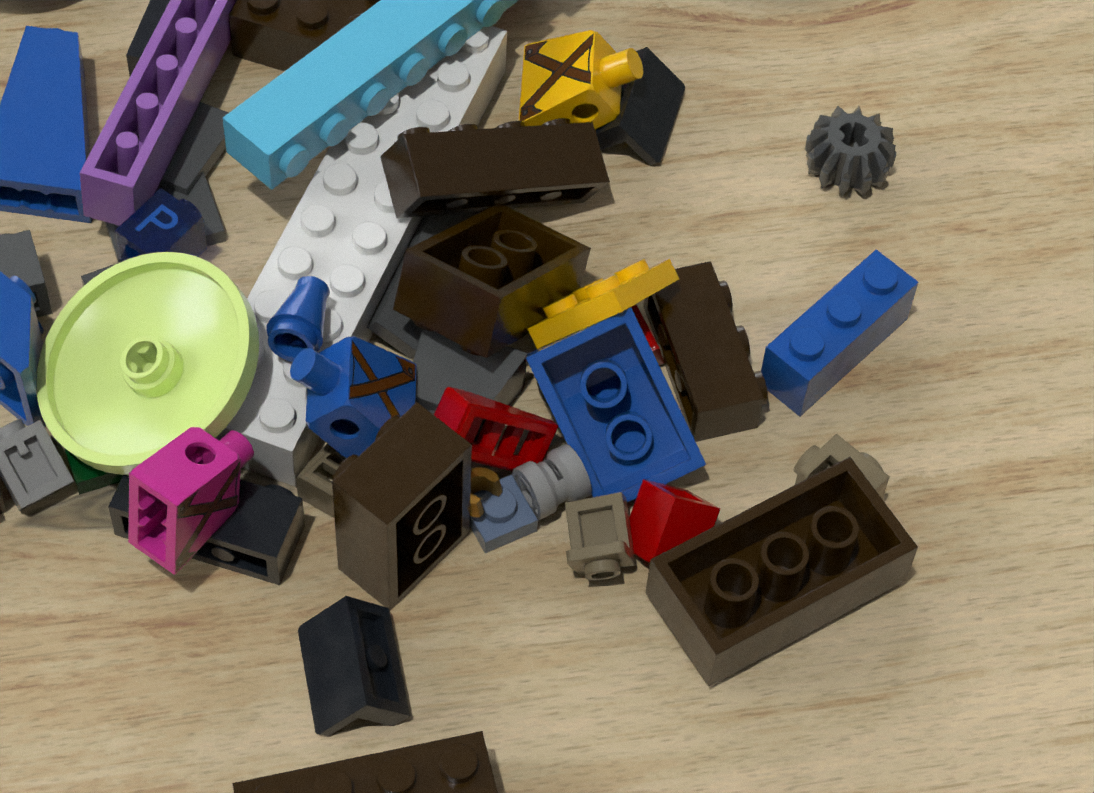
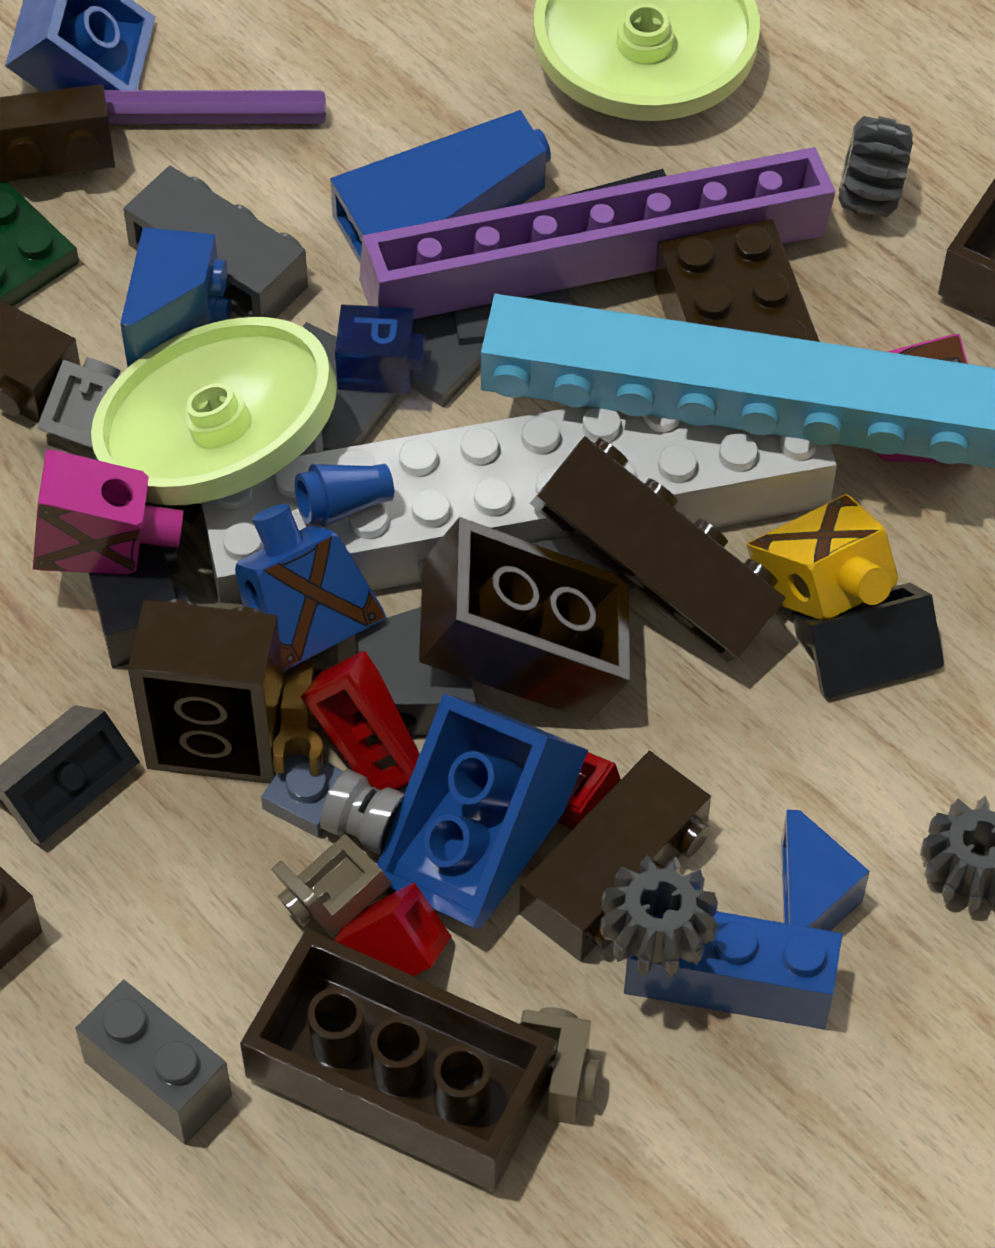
camera: 60 degrees right, 0 degrees up
yellow plate [528,258,679,349] -> none
none -> dark grey brick [75,979,232,1145]
none -> dark grey gear [600,855,718,978]
none -> blue slope [781,810,870,931]

